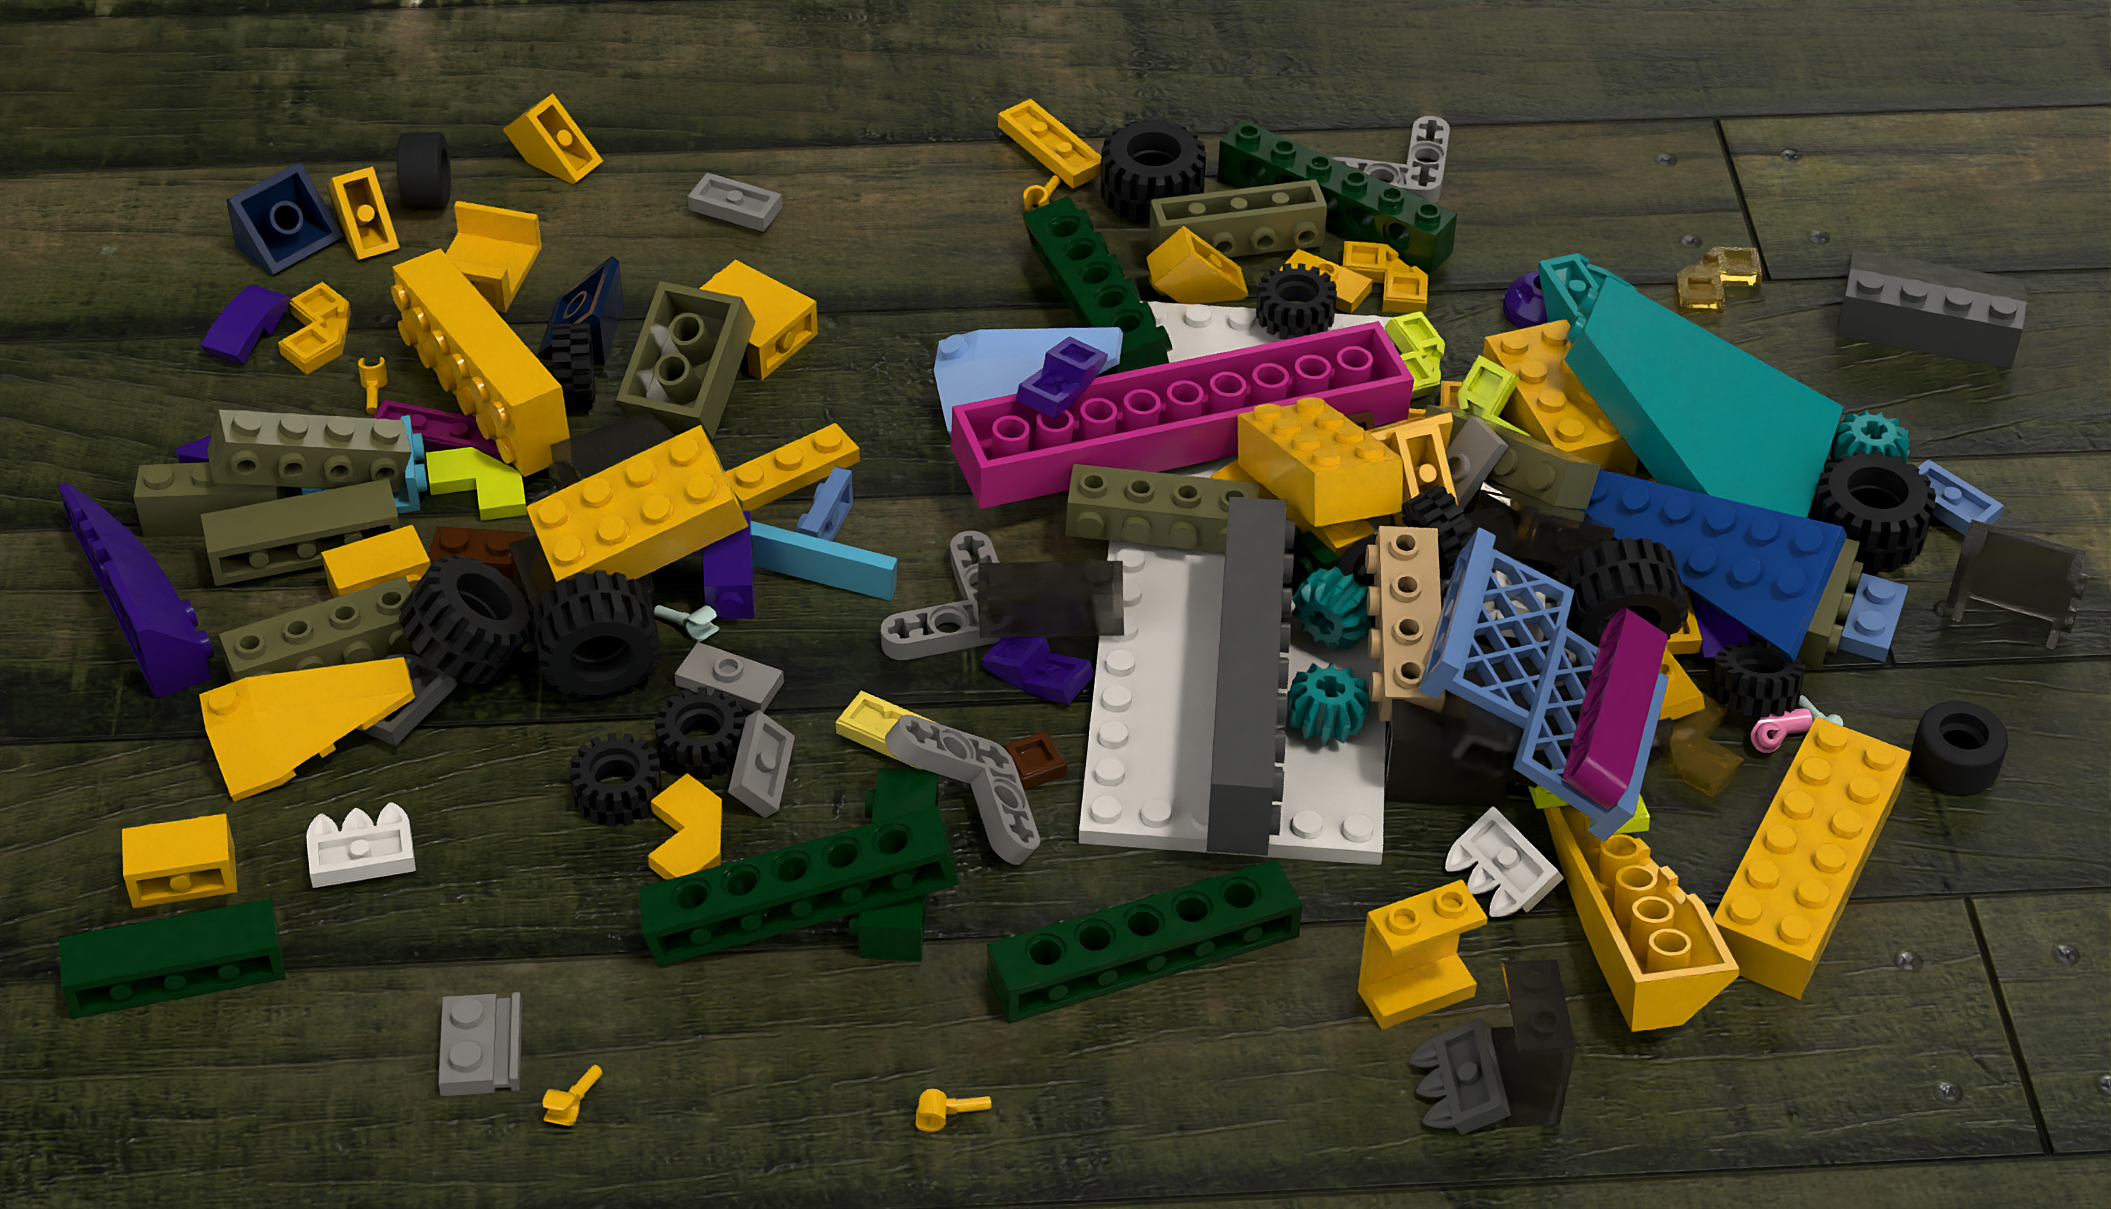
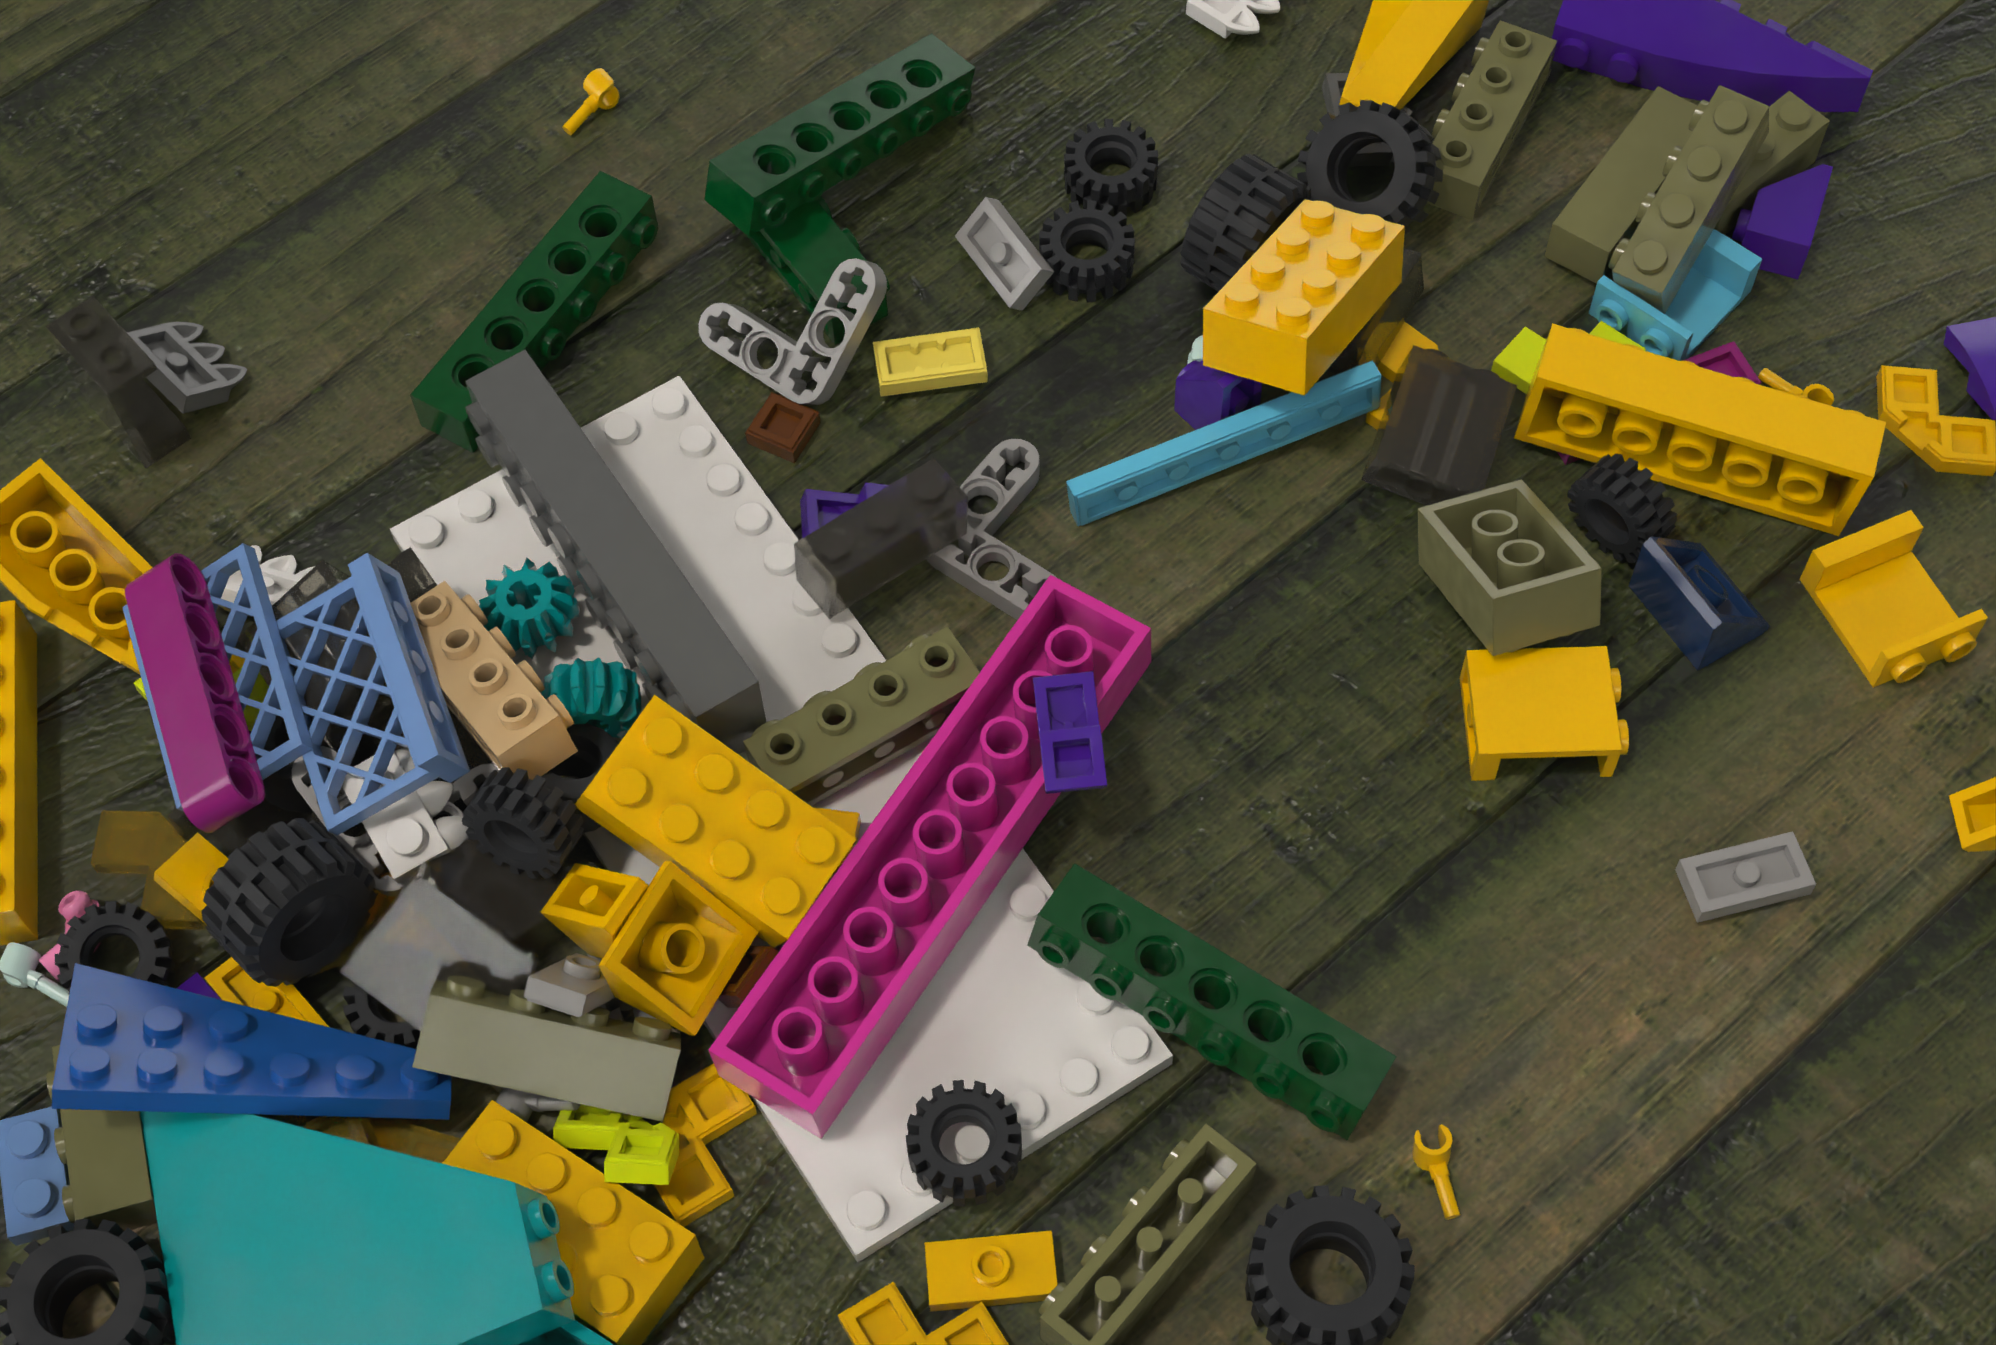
camera: 145 degrees right, 15 degrees up
yellow brick [321,525,431,598] -> none
reddish brown plate [428,526,531,578] -> none
yellow tile [648,773,723,880] -> none
light grey plate [675,642,784,713] -> none
yellow plate [725,423,860,511] -> none
medium blue plate [796,467,853,542] -> none
light blue wedge [934,327,1123,437] -> none
yellow plate [998,98,1101,189] -> none
yellow slope [1146,226,1248,305] -> none
yellow panel [1358,880,1488,1030] -> none
neon yellow tile [1385,311,1445,399] -> none

